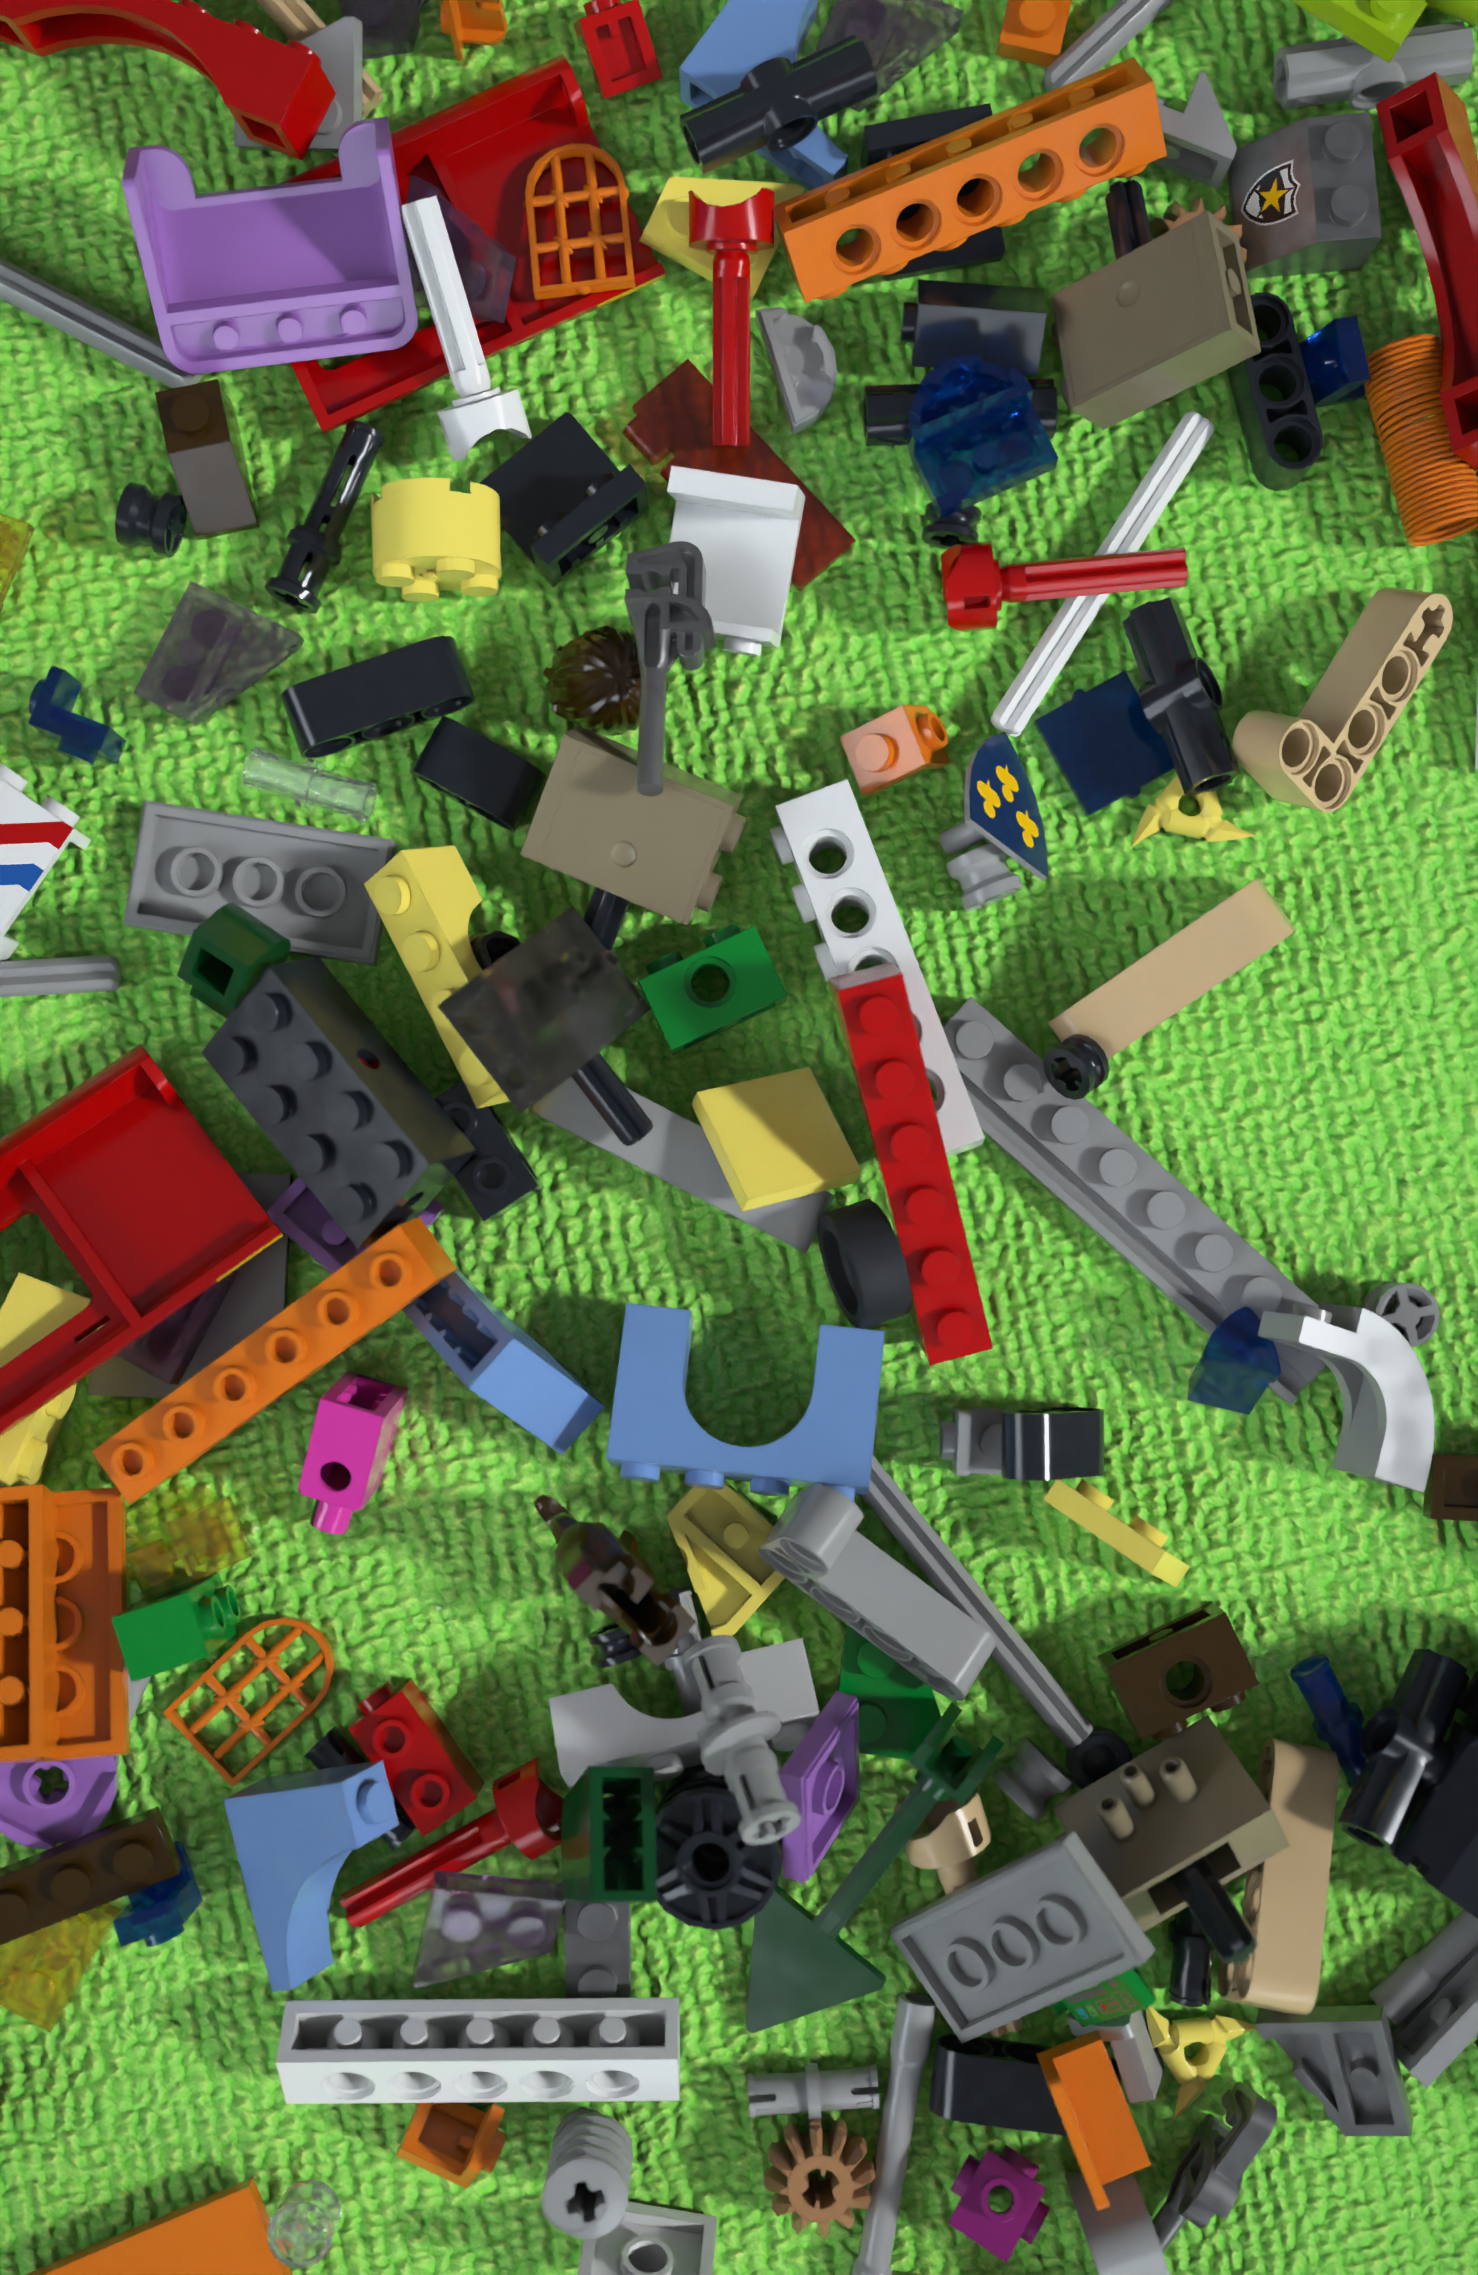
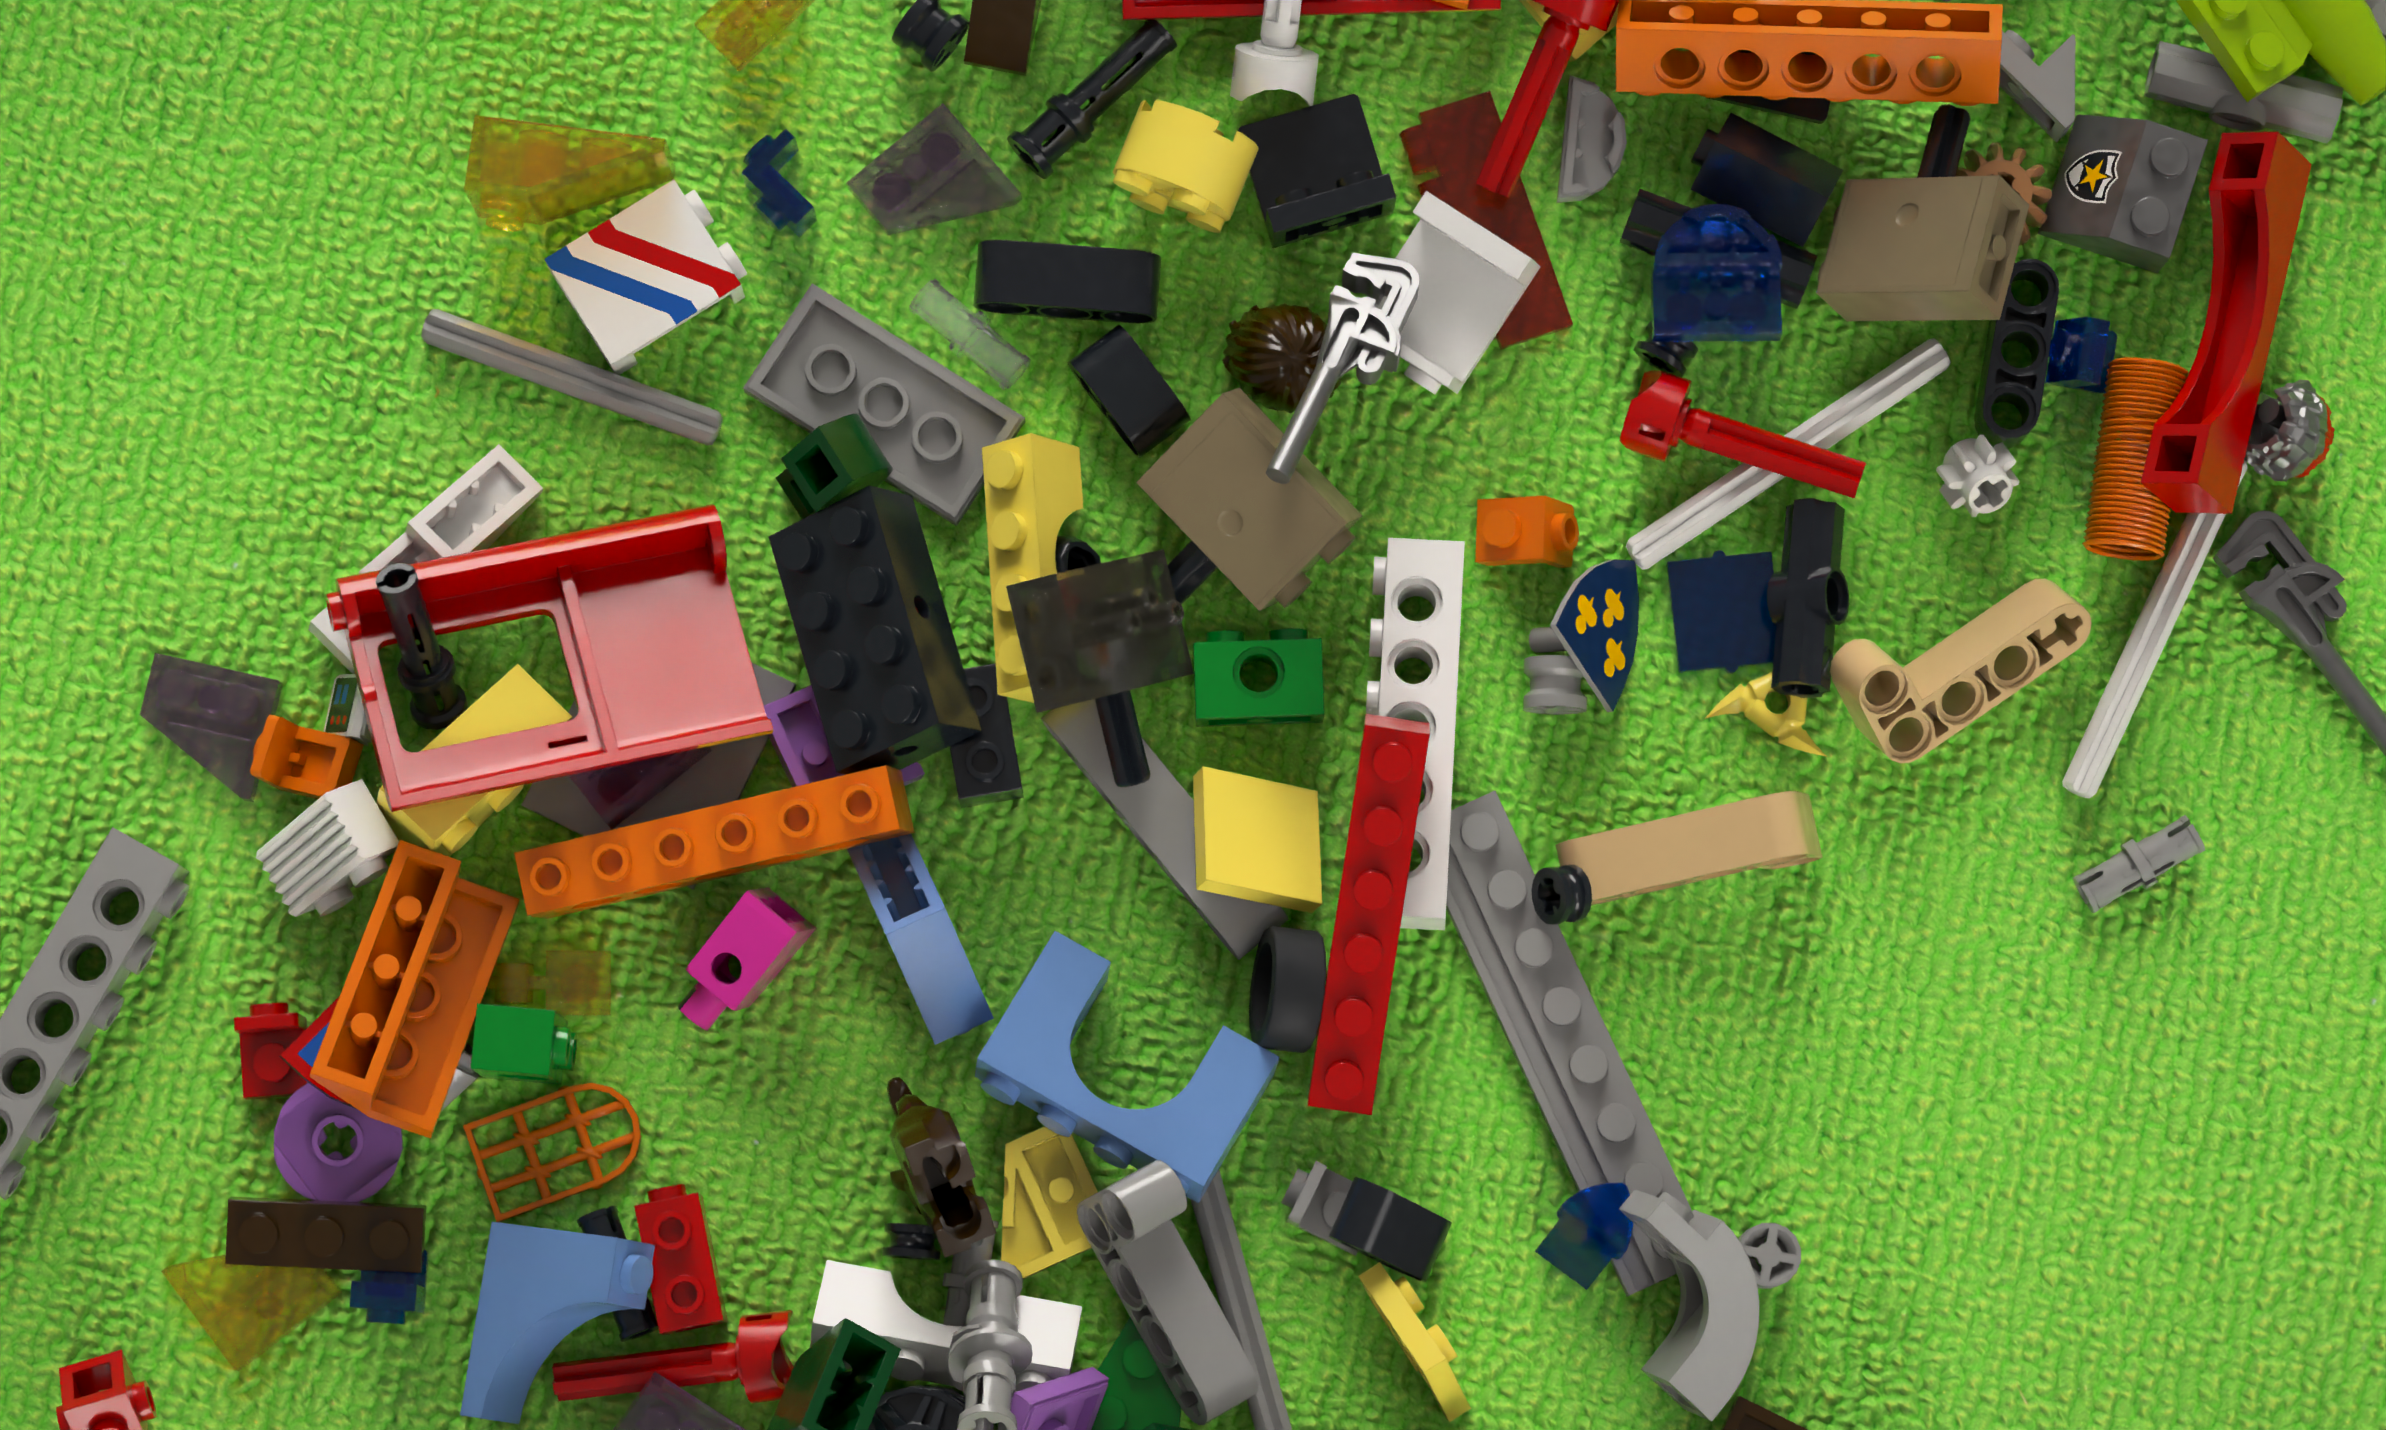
camera: 25 degrees right, 5 degrees down
none -> white gear [1936,435,2020,517]

